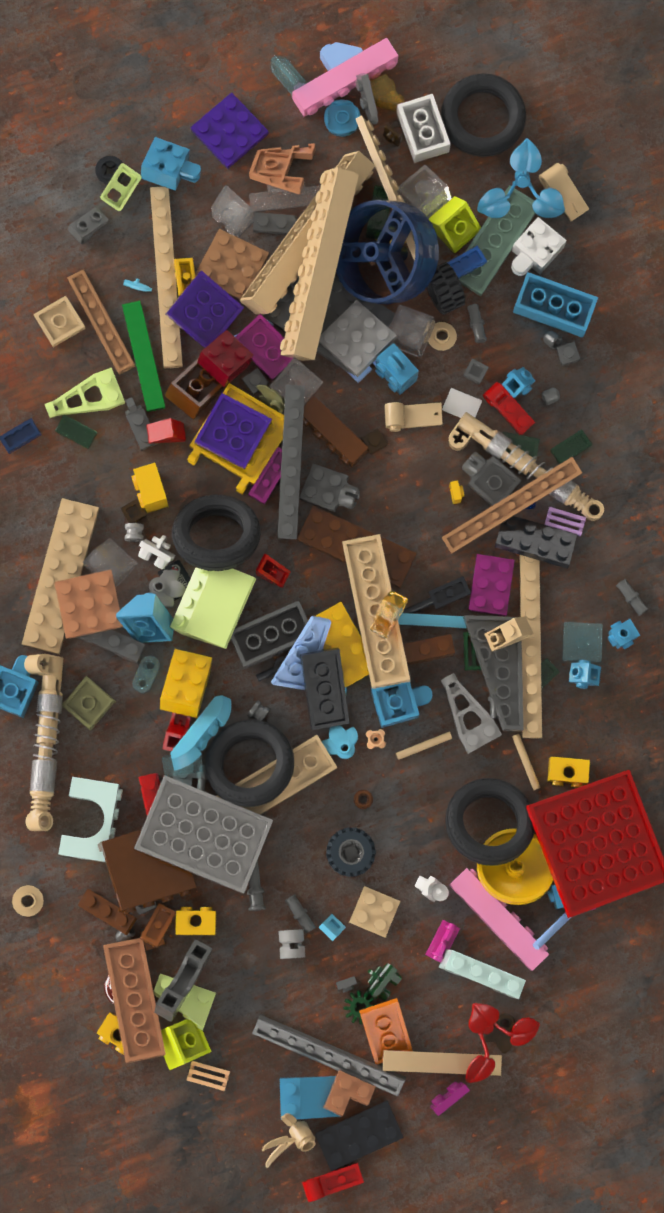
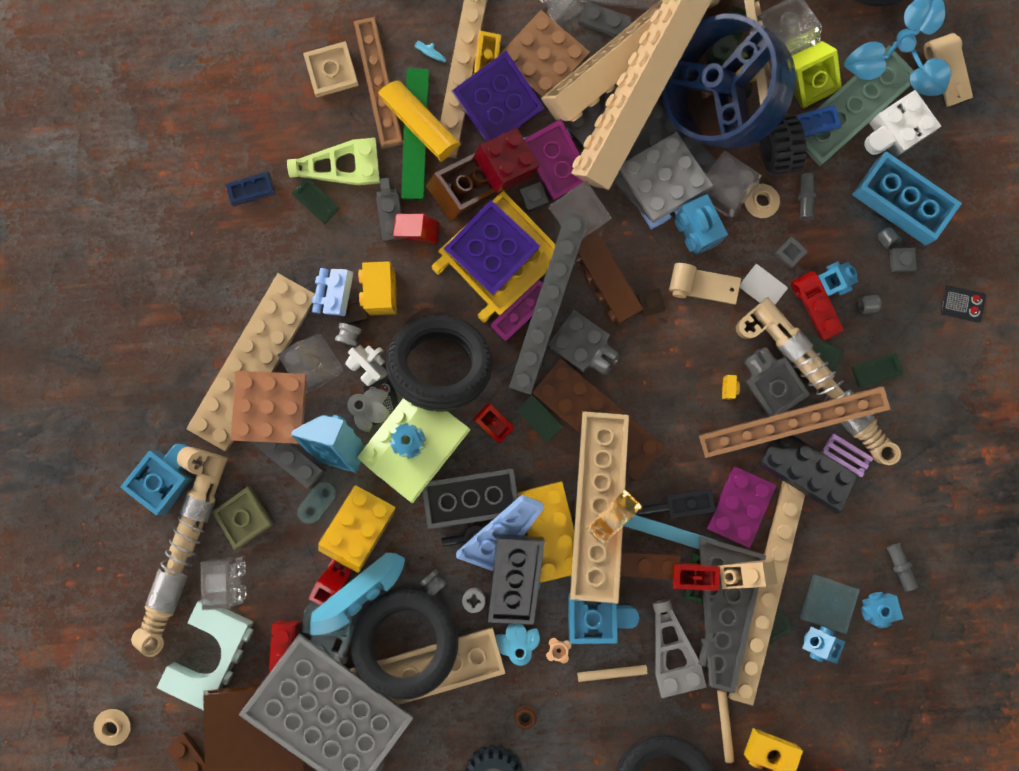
camera: 25 degrees right, 5 degrees up
olive plate [257,385,285,413] -> none
none -> clear brick [201,556,246,610]
none -> light blue plate [311,268,353,316]
none -> yellow brick [378,80,461,162]
none -> dark azure brick [390,423,426,459]
none -> light grey wheel [462,587,486,613]
none -> clear green tile [516,395,563,443]
none -> red slope [673,563,720,591]
none -> black sticker [941,285,986,322]

